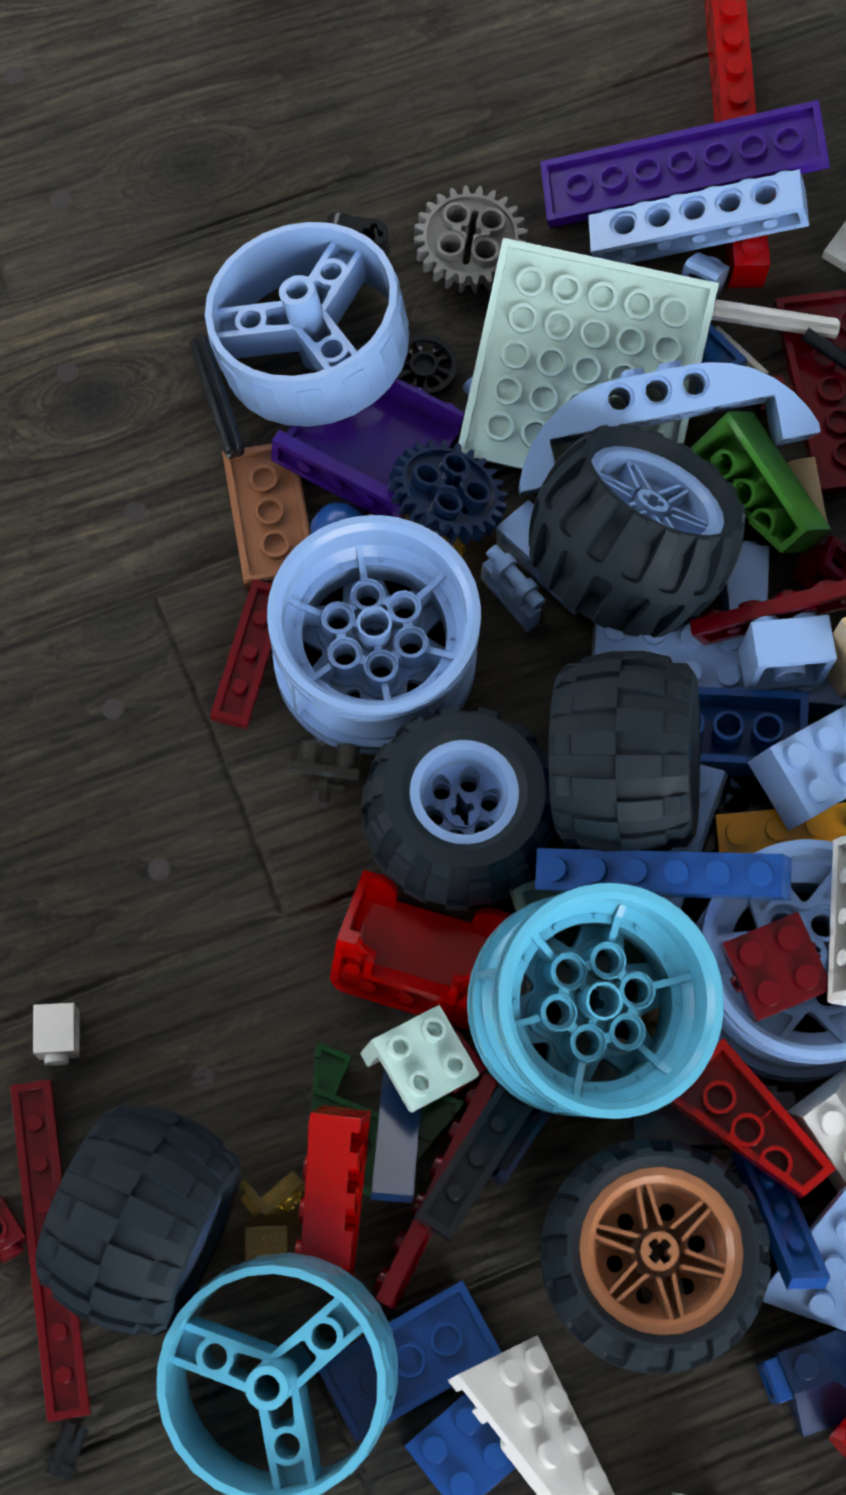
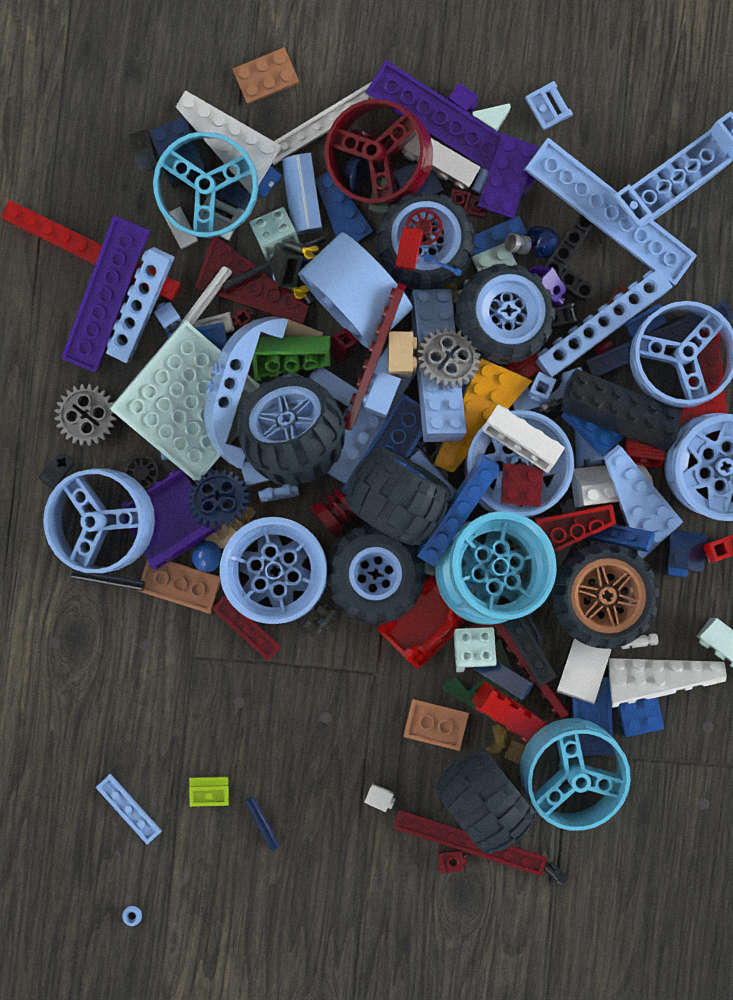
camera: 55 degrees left, 15 degrees up
none -> dark red wheel [310,487,360,538]
none -> nougat plate [403,699,469,751]
none -> white tile [557,639,612,704]
none -> white axle [621,634,658,649]

